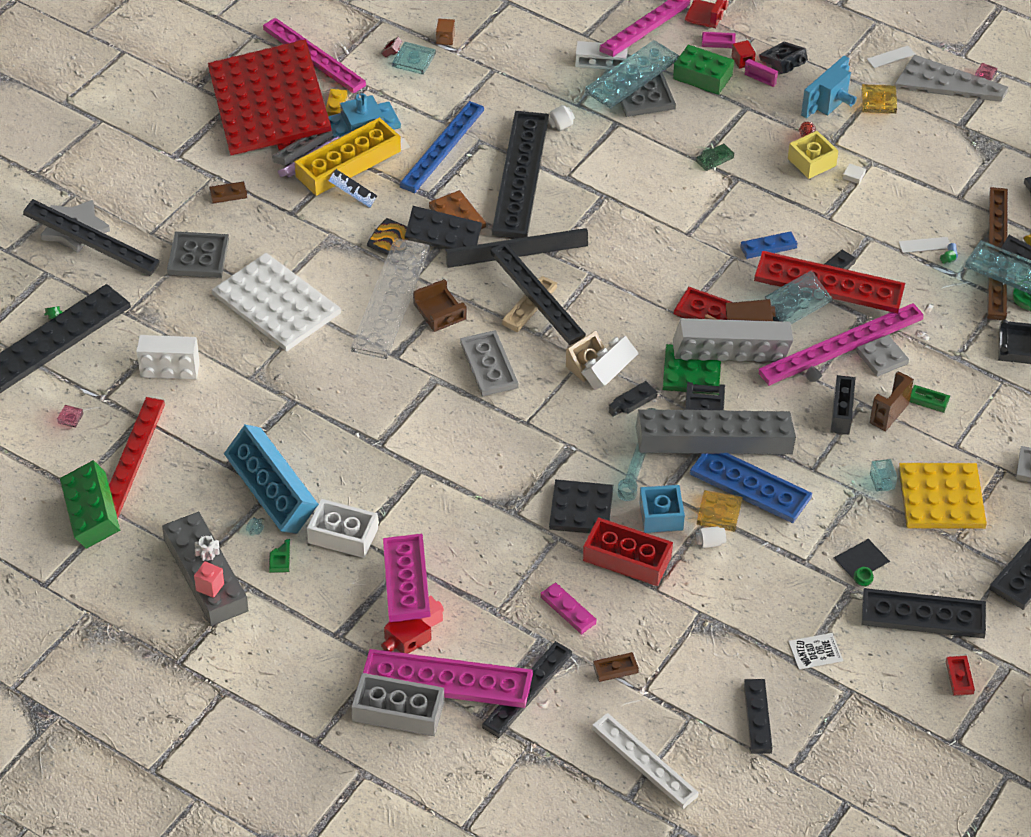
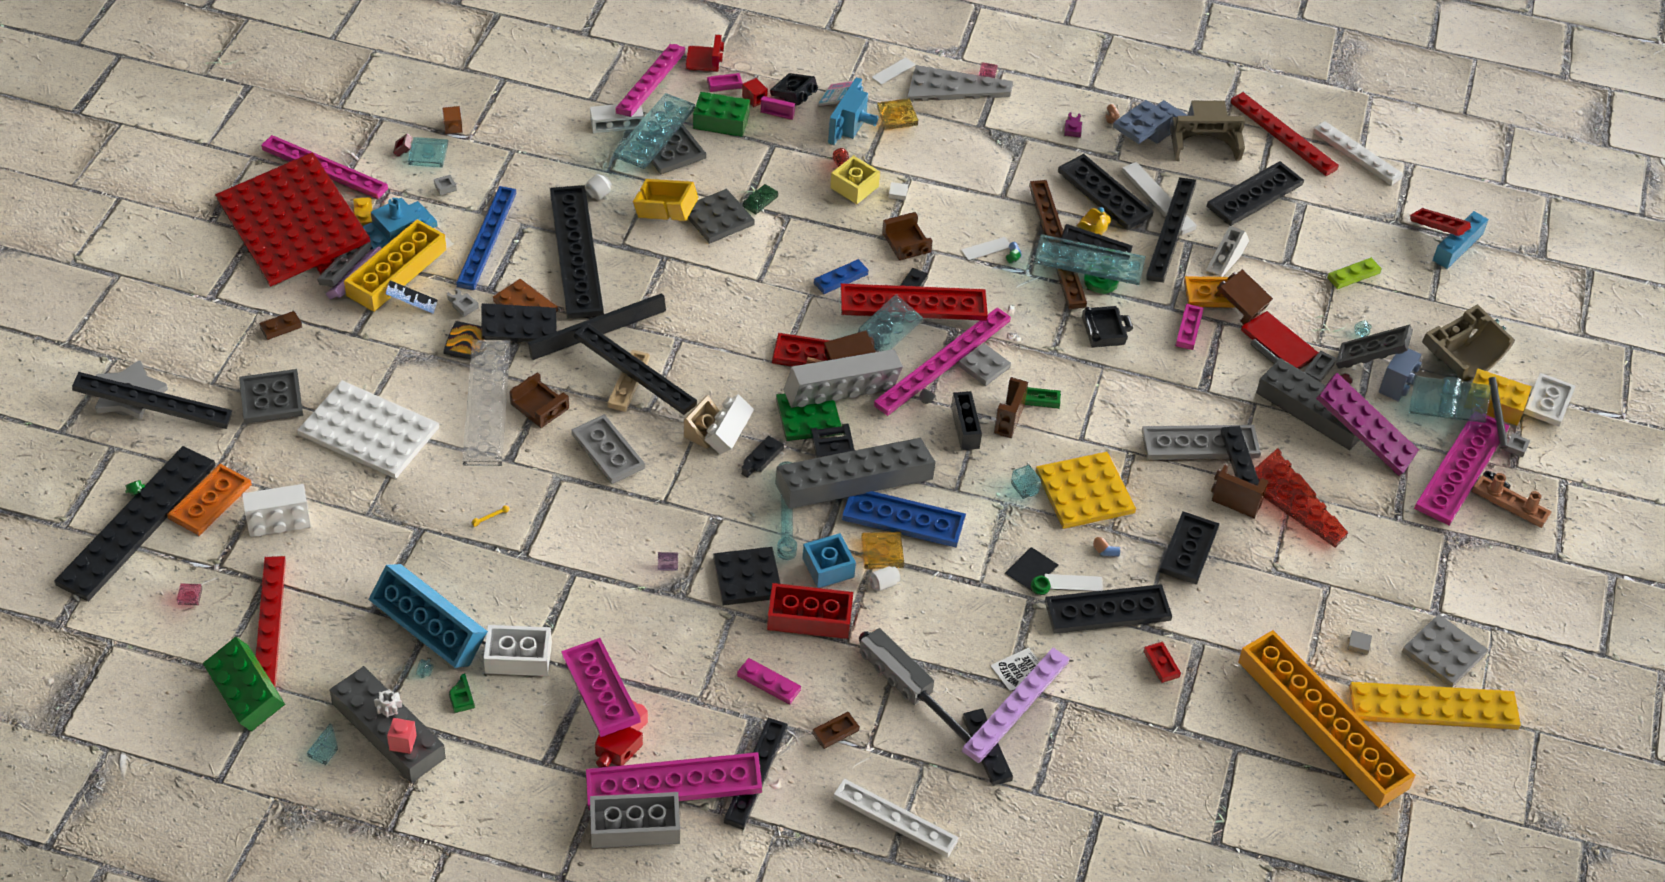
camera: 20 degrees left, 0 degrees up
none -> orange tile [167,464,252,536]
none -> clear light blue tile [307,723,338,765]
none -> light grey plate [434,175,457,195]
none -> light grey plate [447,288,479,317]
none -> yellow hinge [471,505,510,527]
none -> yellow piece [633,179,699,221]
none -> clear purple tile [658,552,678,571]
none -> dark grey plate [688,189,755,244]
none -> piece [818,81,853,106]
none -> piece [859,628,972,743]
none -> reddish brown panel [882,212,933,261]
none -> lavender plate [962,648,1070,763]
none -> white sticker [1045,574,1103,591]
none -> arm [1093,537,1120,557]

